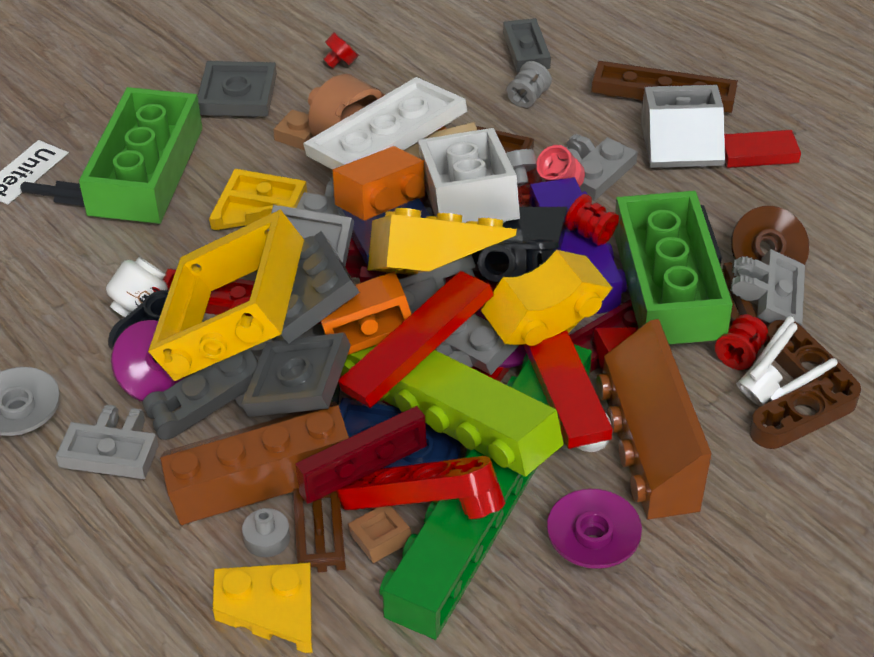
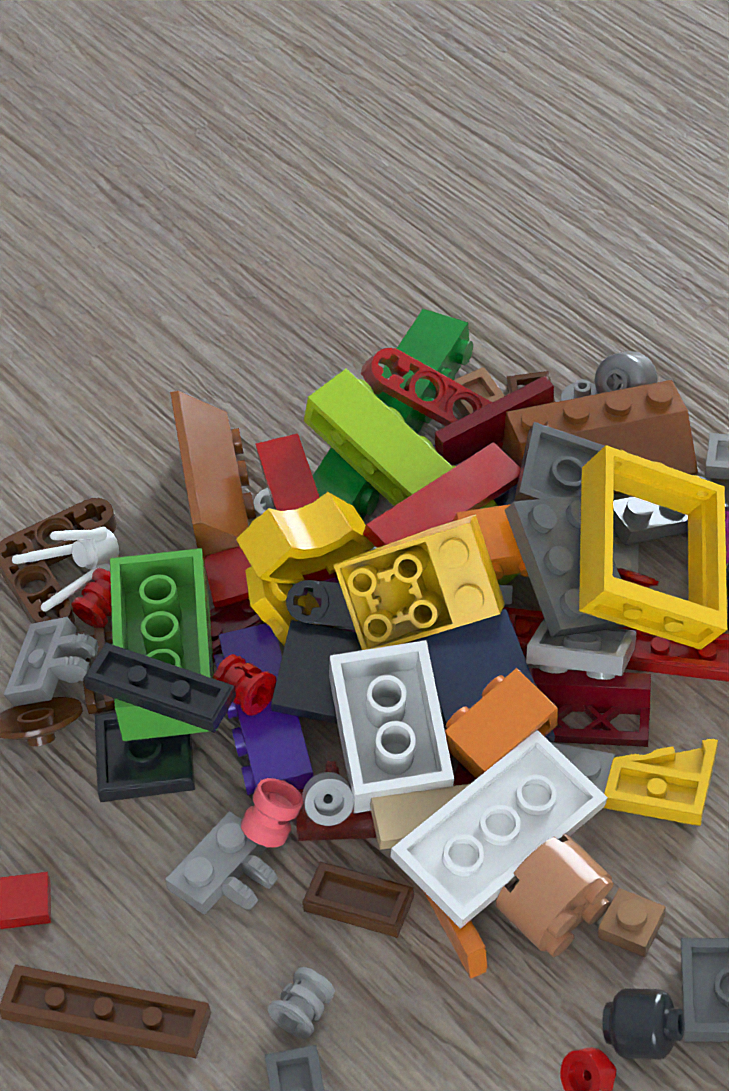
camera: 175 degrees left, 5 degrees up
yellow wing [213,563,313,653] -> none
magenta dish [547,489,642,569] -> none
slope [641,85,725,168] -> none
none -> black tile [83,643,236,733]
none -> flat silver head [594,351,658,394]
none -> black head [602,989,684,1059]

